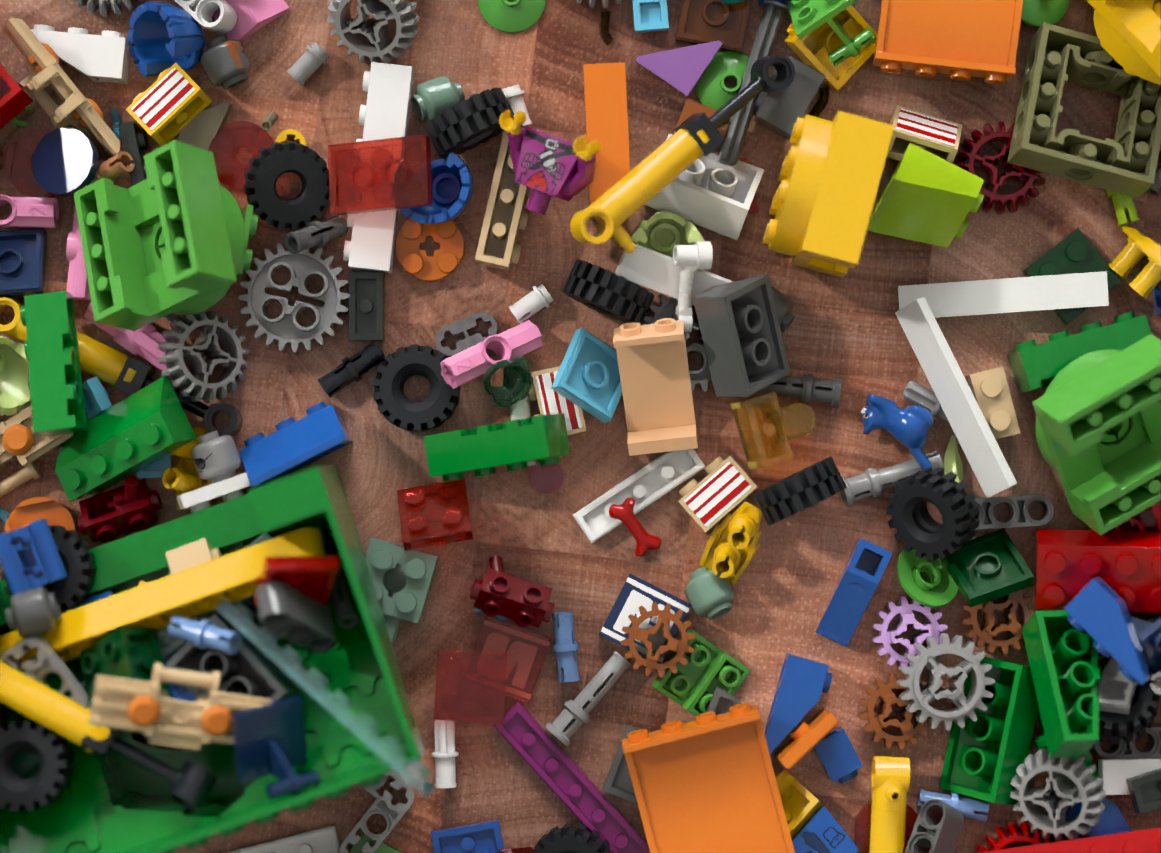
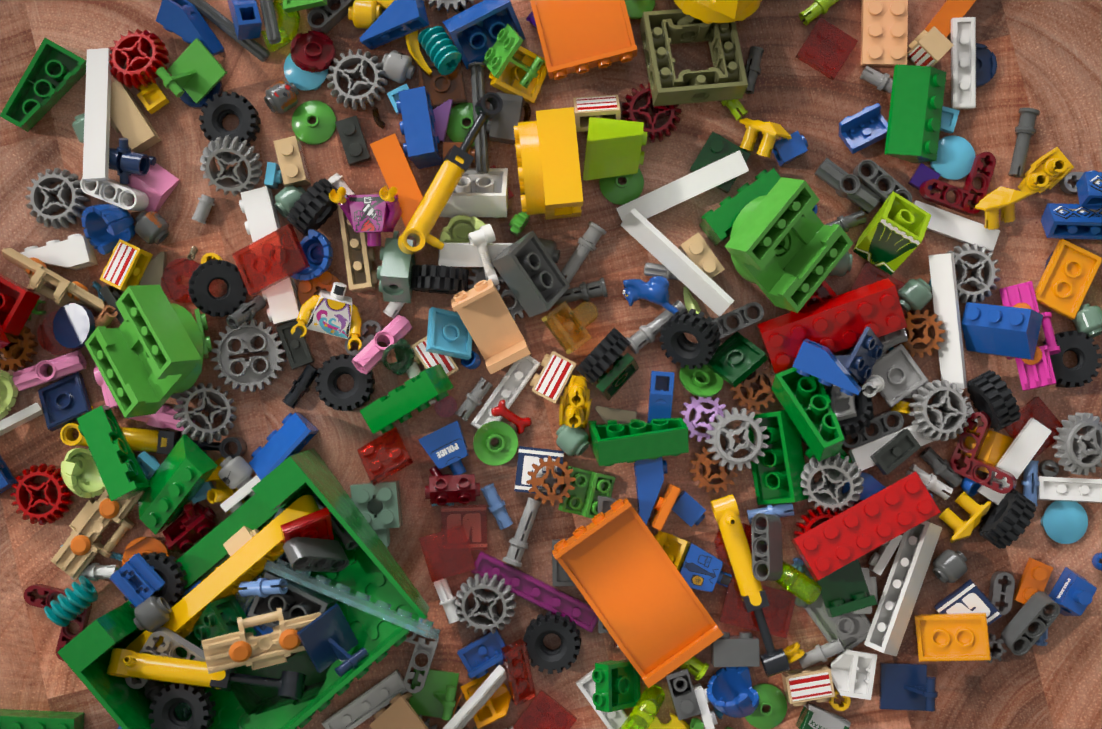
camera: 25 degrees left, 0 degrees up
none -> medium azure plate [264,162,283,189]
none -> tan brick [273,136,311,187]
none -> torso [291,282,362,351]
none -> pearl dark grey plate [335,116,371,166]
none -> sand green brick [377,231,416,303]
none -> blue wedge [396,86,443,169]
none -> blue torso [418,420,469,475]
none -> light grey pin [455,377,493,422]
none -> light grey gear [455,572,517,635]
none -> blue hinge [461,351,481,369]
none -> bright green dish [473,421,518,466]
none -> bright green plate [509,212,530,237]
none -> light grey pin [561,221,607,283]
none -> green wedge [588,418,689,466]
none -> dark tan tile [595,406,637,424]
none -> dark green plate [596,353,639,400]
none -> bright green dish [599,168,644,205]

